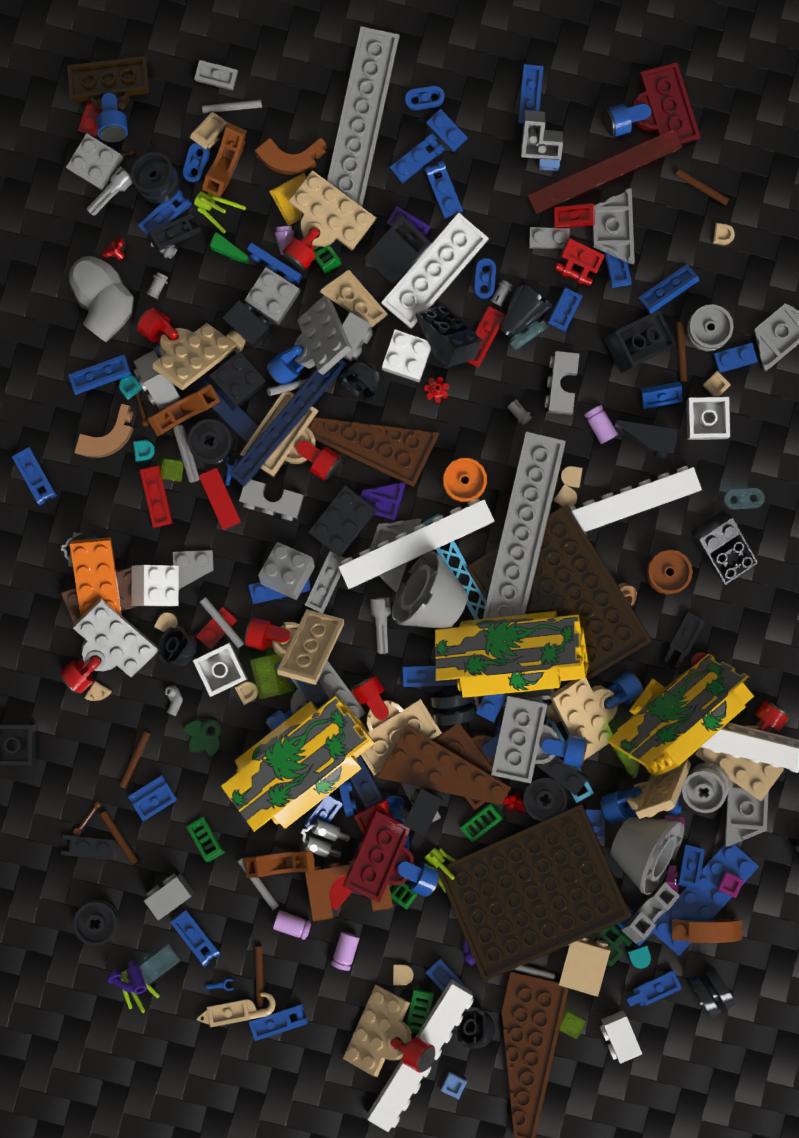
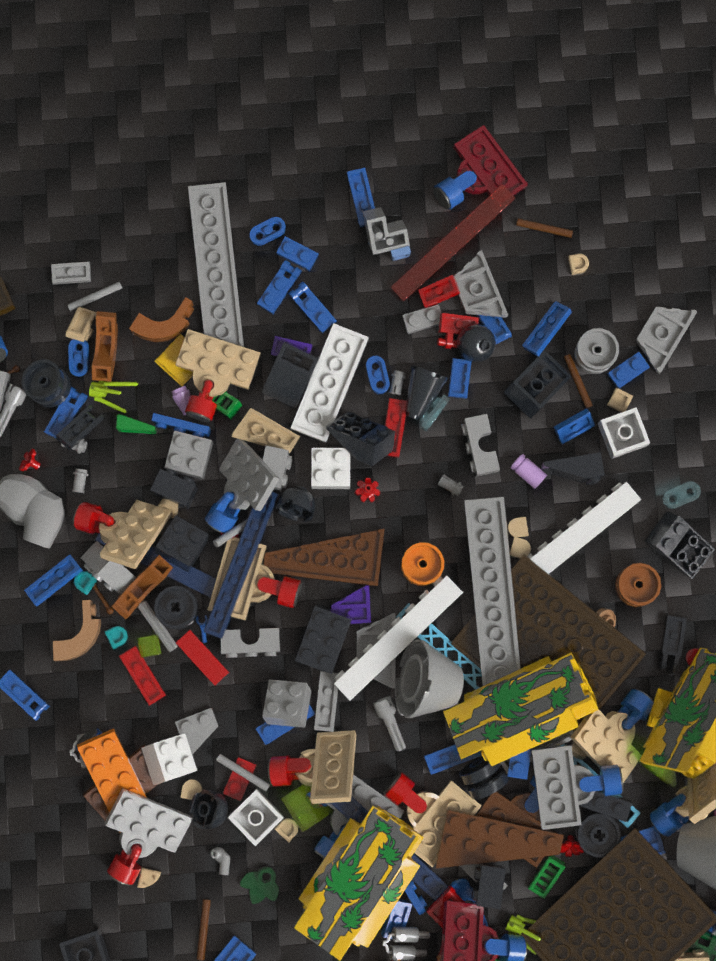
camera: 25 degrees left, 5 degrees down
none -> black cylinder [457,323,496,362]

